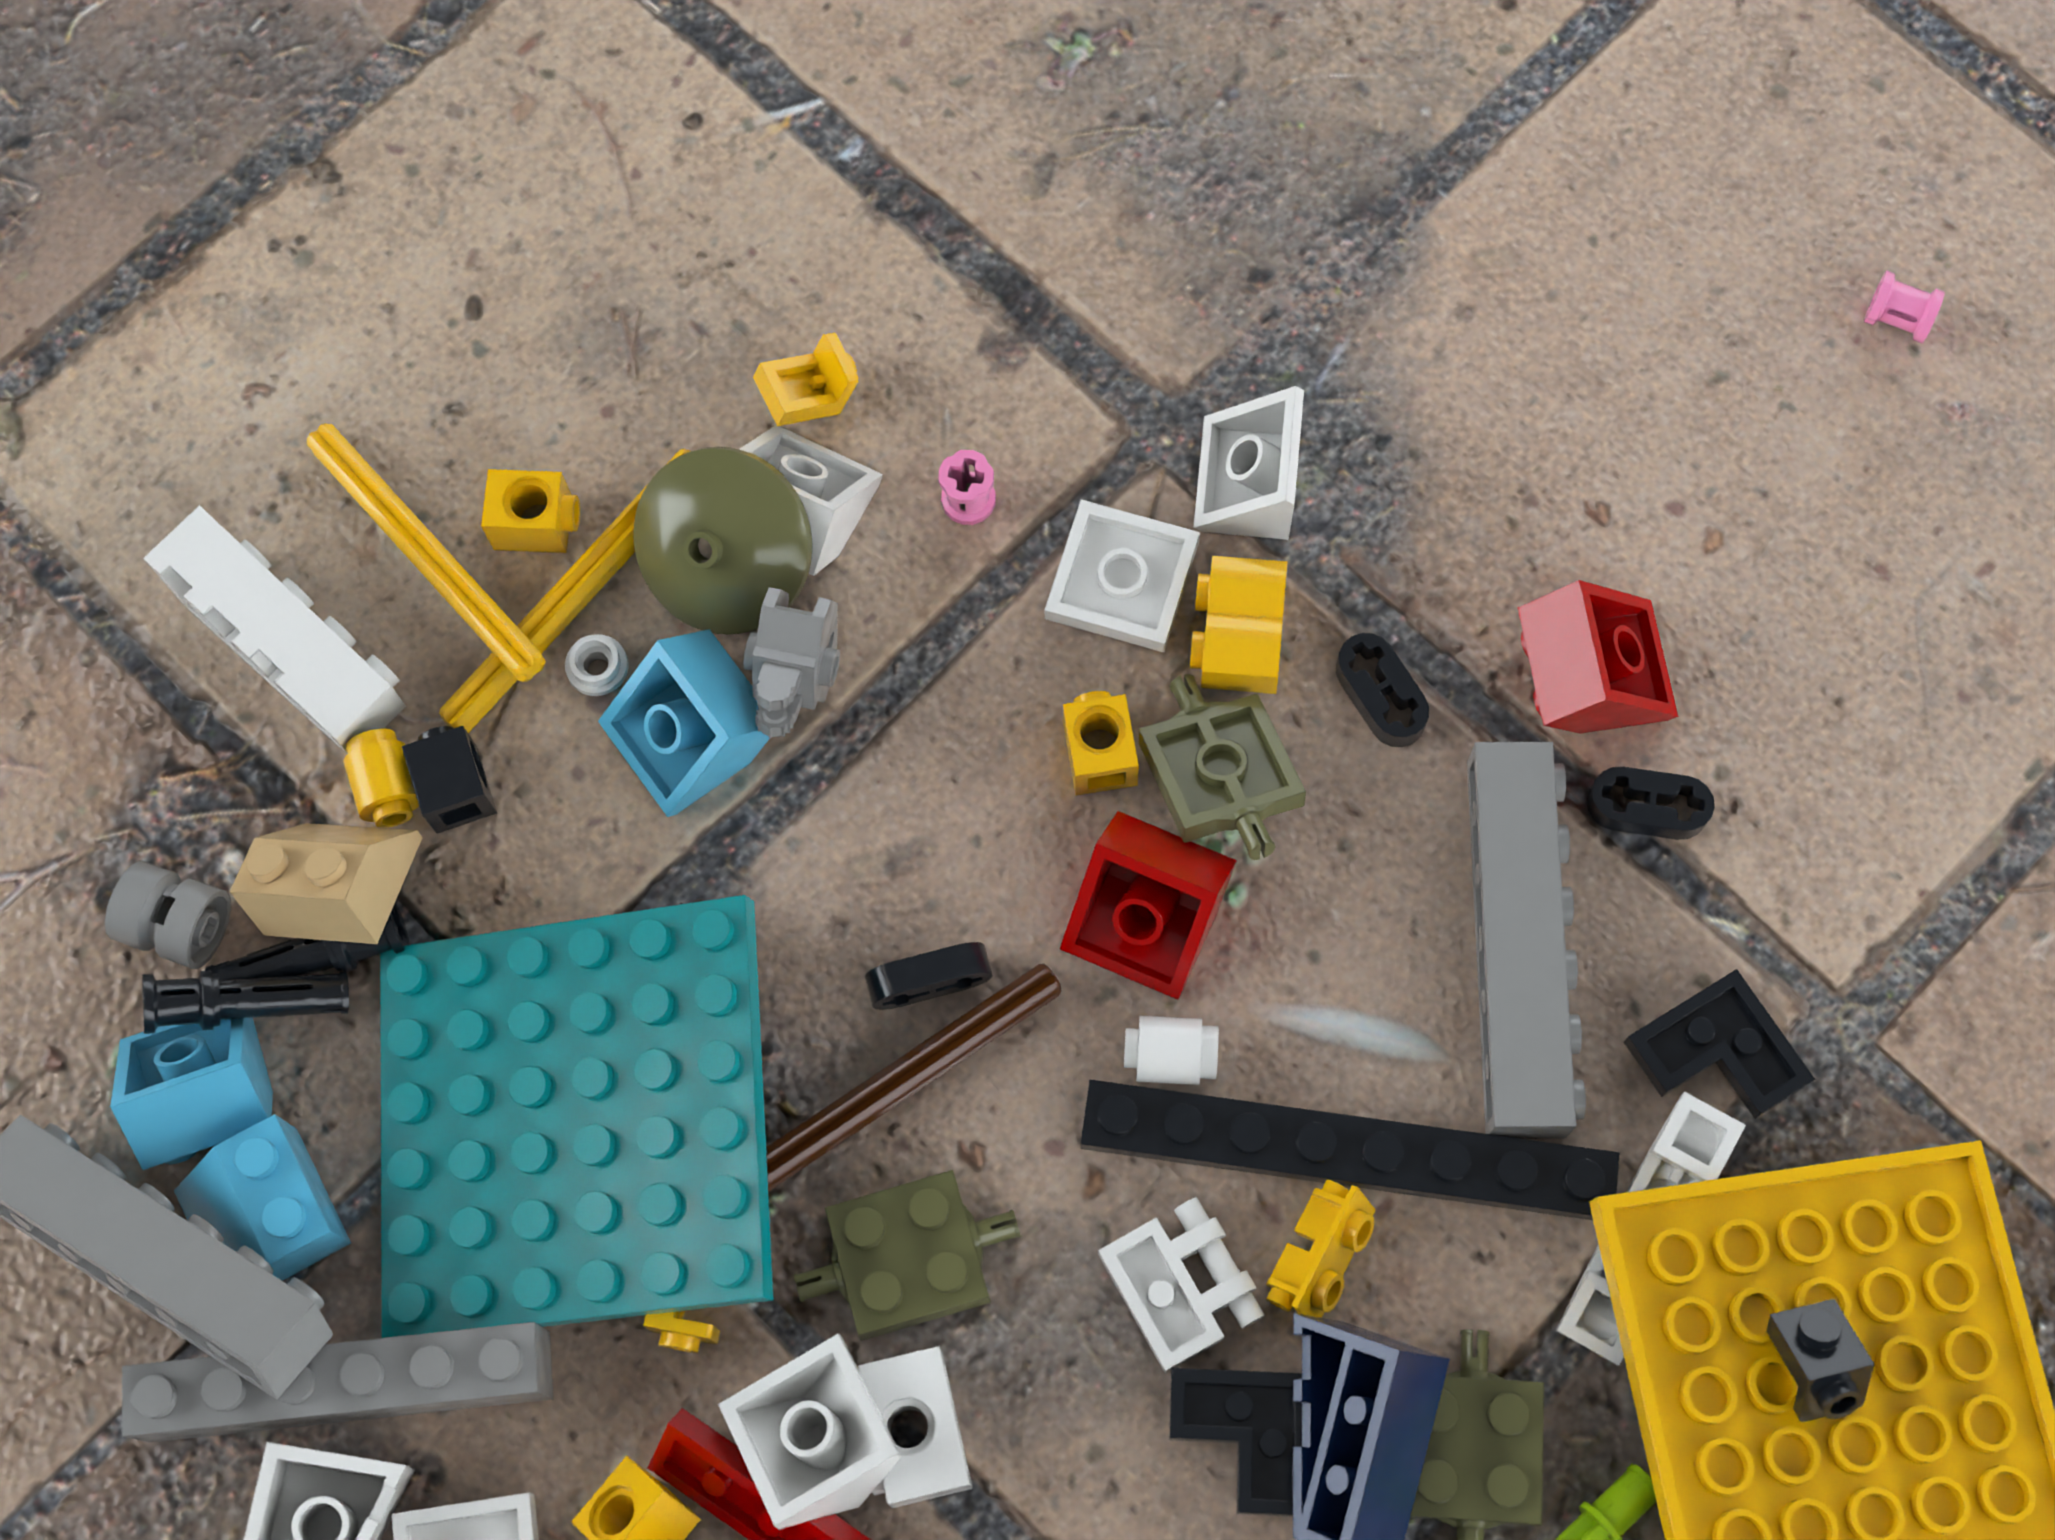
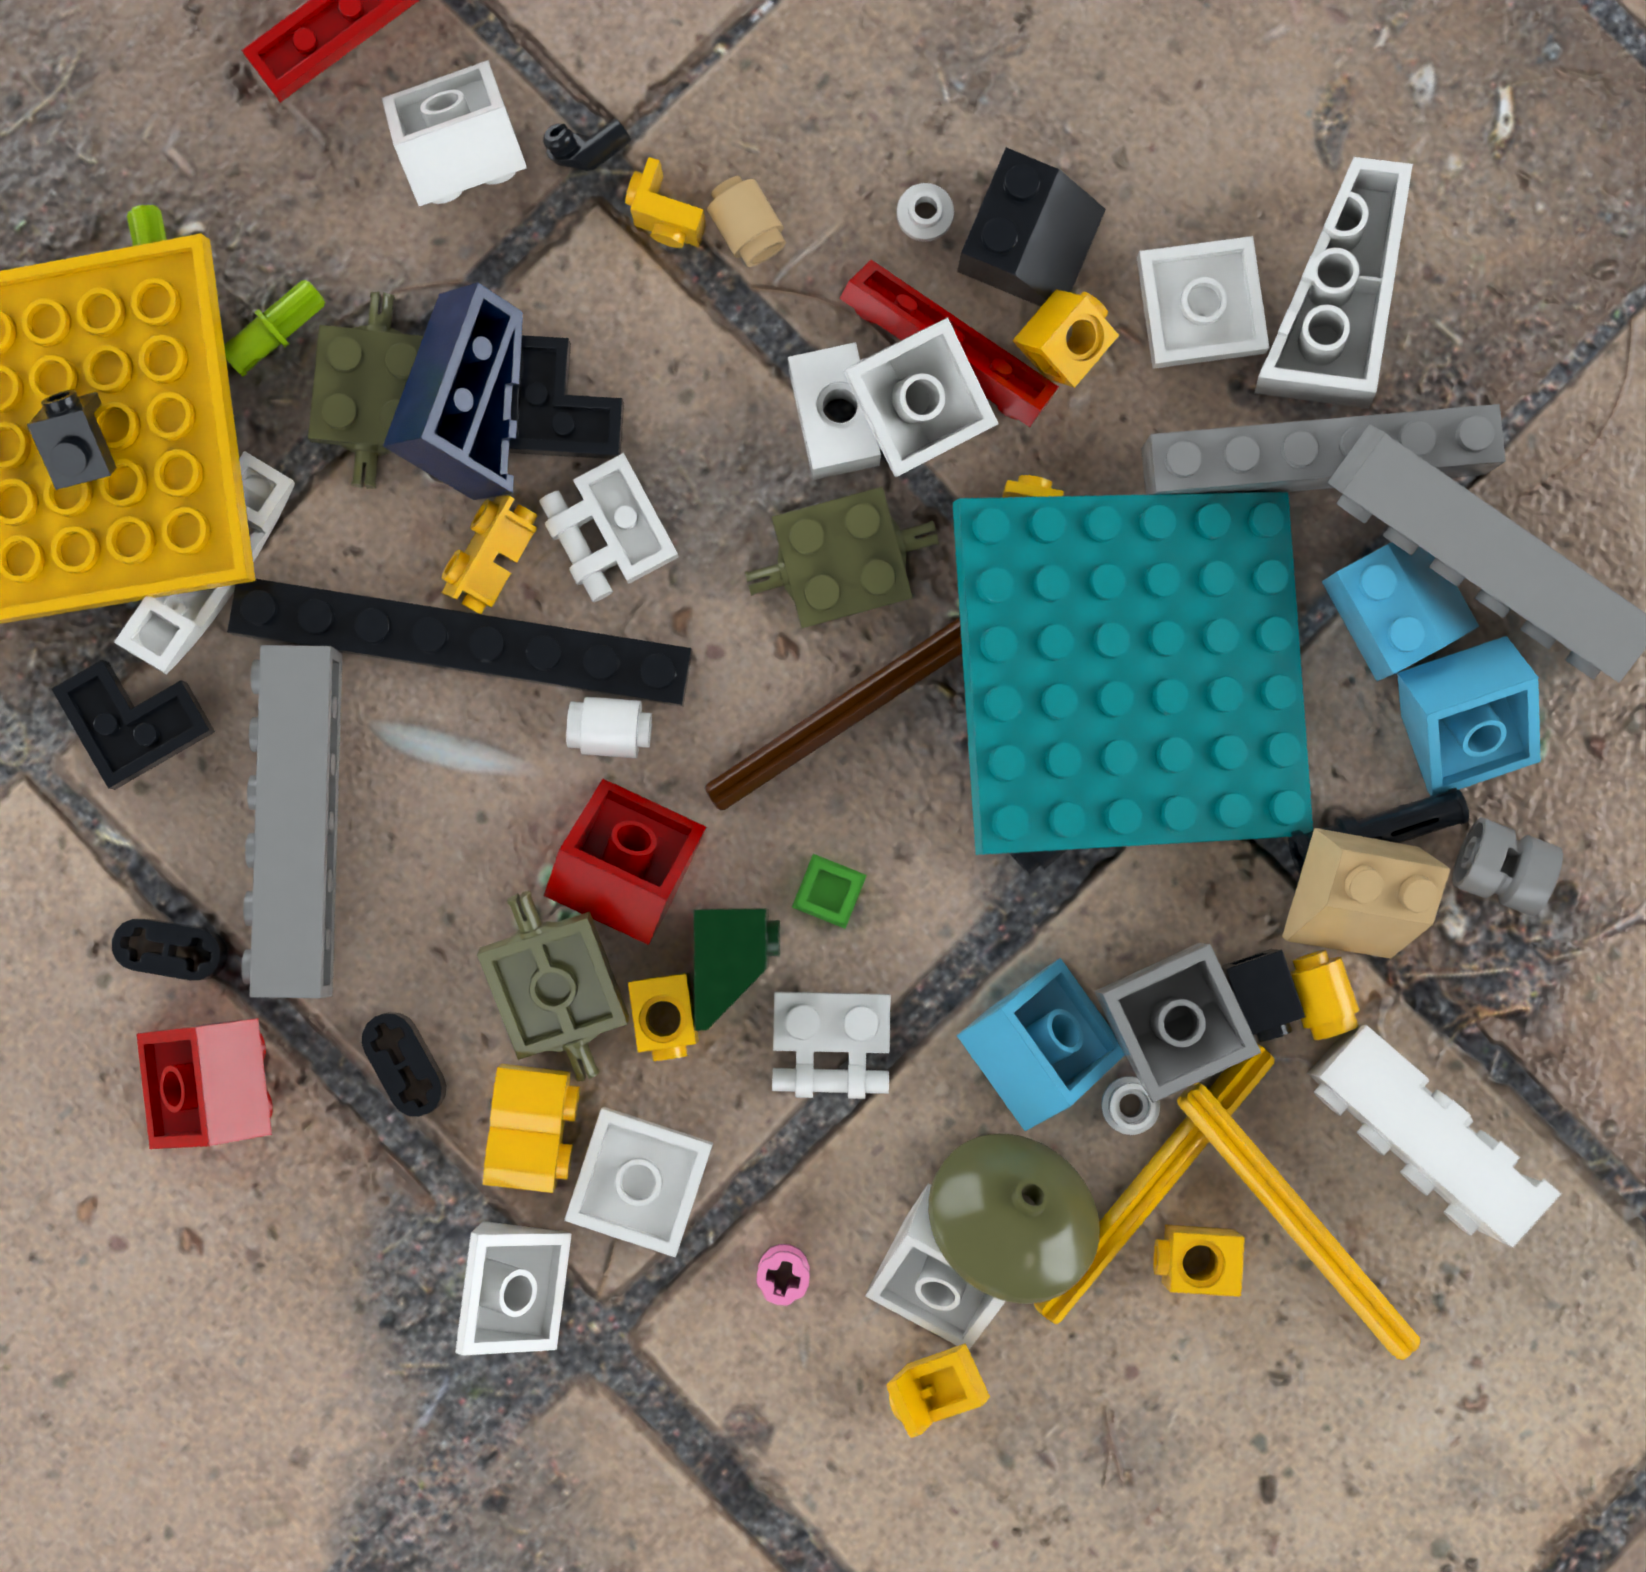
camera: 175 degrees right, 15 degrees up
black pin [142,971,349,1034] -> none
light grey hinge [743,587,840,738] -> none
black beam [865,942,993,1010] -> none
none -> dark green slope [694,909,780,1031]
none -> white plate [772,992,891,1099]
none -> bright green tile [792,854,867,929]
none -> light grey slope [1094,943,1261,1103]

